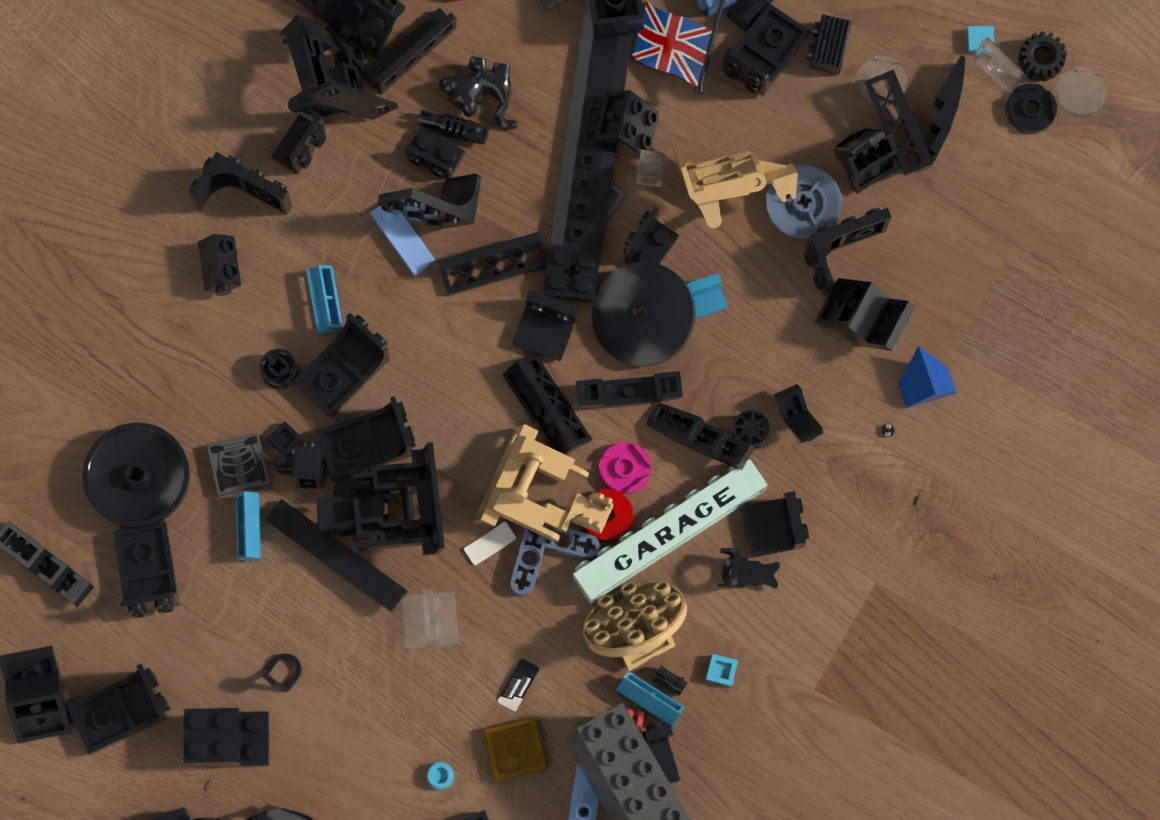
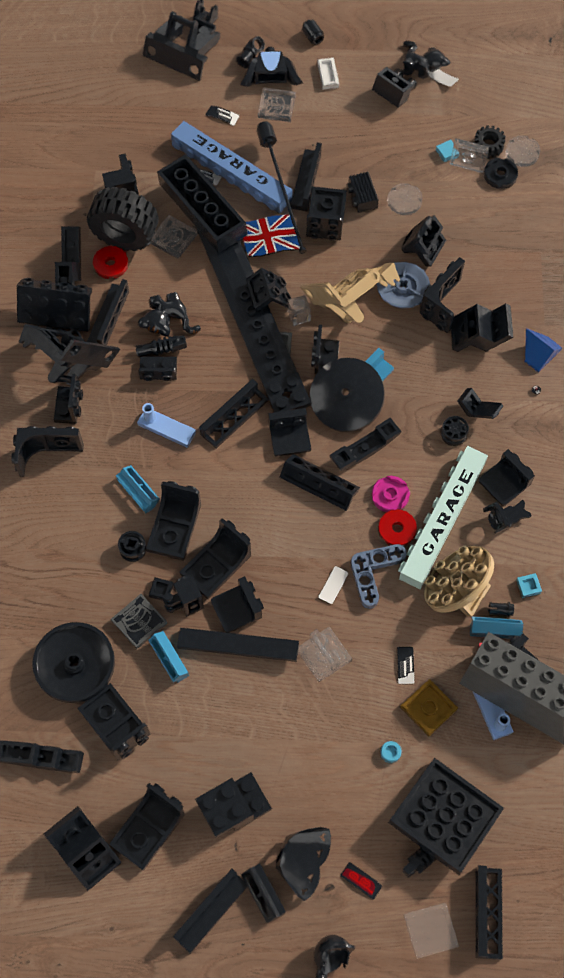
camera: 25 degrees left, 10 degrees down
black brick [198,234,241,296] -> none
black piece [262,653,302,692] -> none
black container [316,442,445,556] -> none
black bracket [377,173,481,230] -> none
tan container [472,424,614,542] -> none
black slope [646,402,754,470] -> none
black fence [864,69,933,176] -> none
black slope [928,55,965,162] -> none

